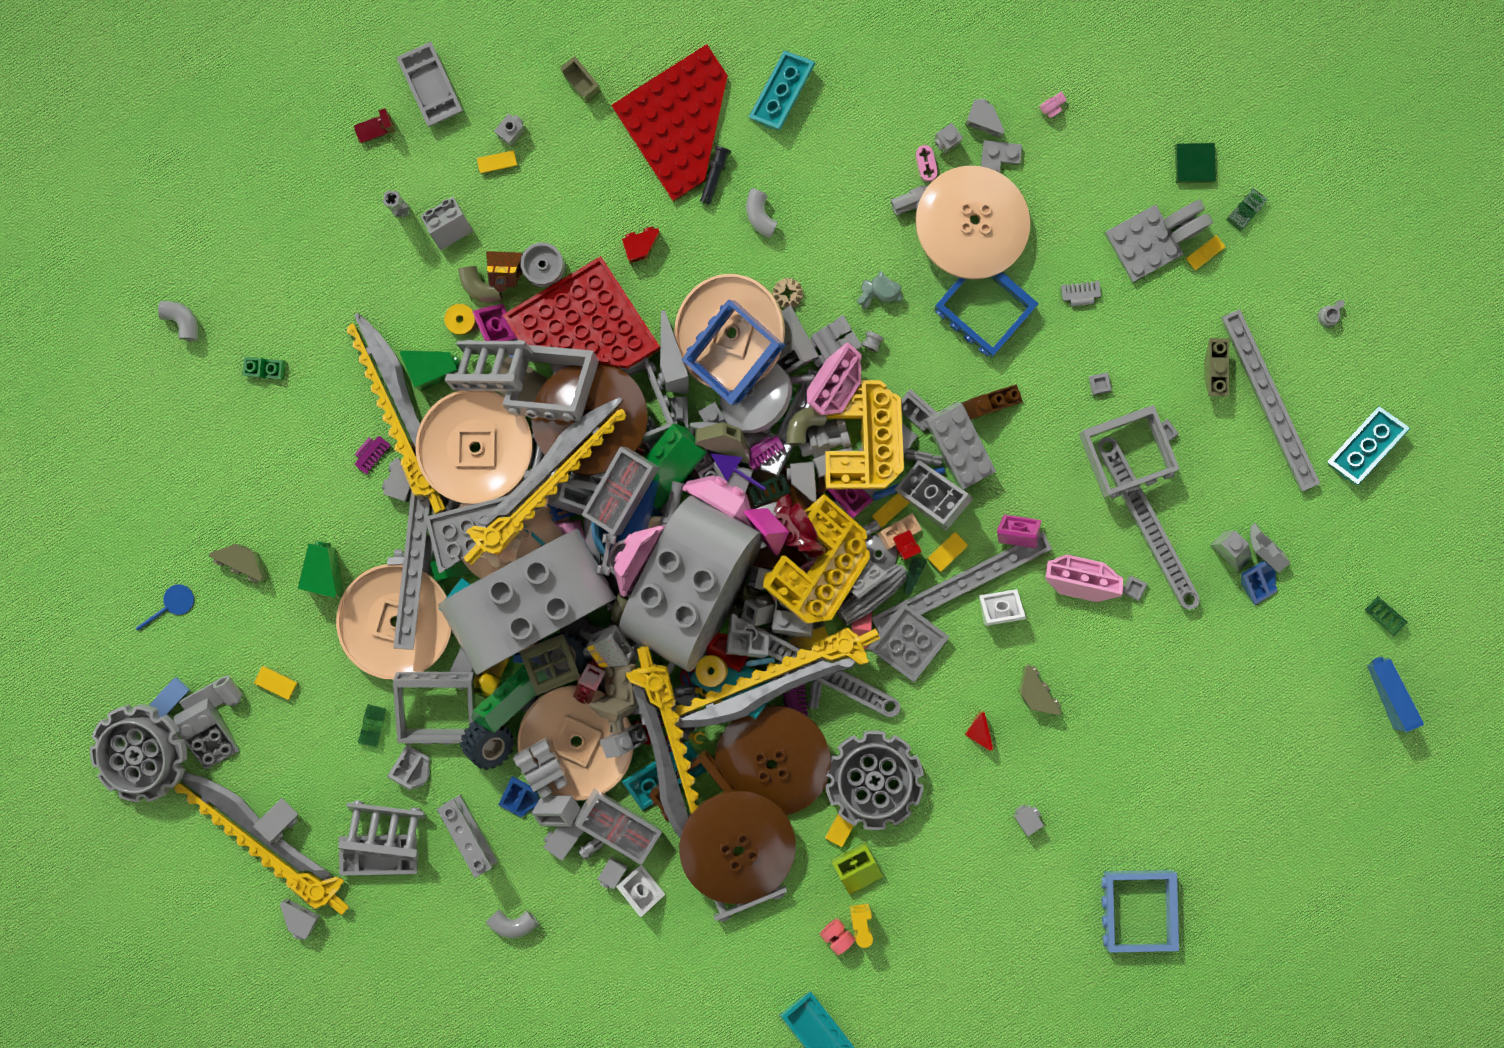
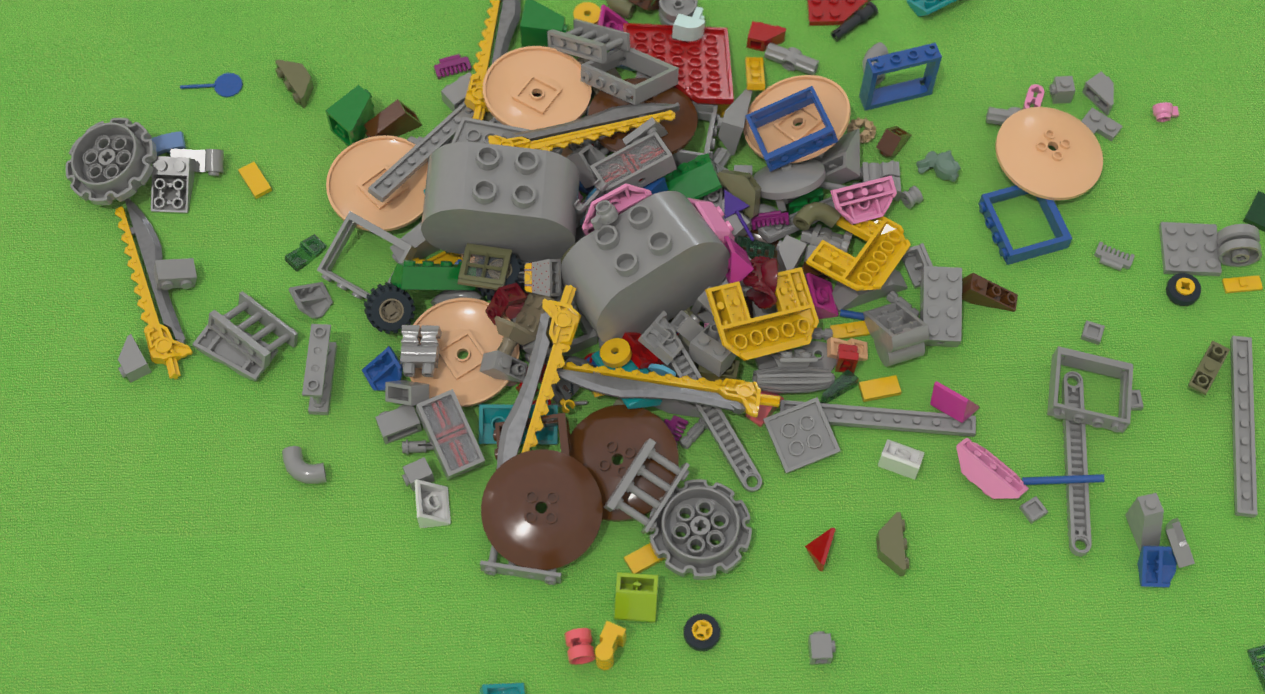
camera: 25 degrees right, 25 degrees down
none -> reddish brown slope [364,99,422,138]
none -> light grey piece [591,200,618,230]
none -> light grey fence [603,438,690,534]
none -> light grey wing [622,117,668,146]
none -> light aqua brick [672,7,705,41]
none -> black wheel [683,614,720,651]
none -> yellow tile [745,57,765,90]
none -> light grey piece [764,43,819,75]
none -> blue window [859,43,942,111]
none -> reddish brown slope [876,126,911,157]
none -> blue bar [1022,474,1105,485]
none -> black wheel [1166,273,1201,306]

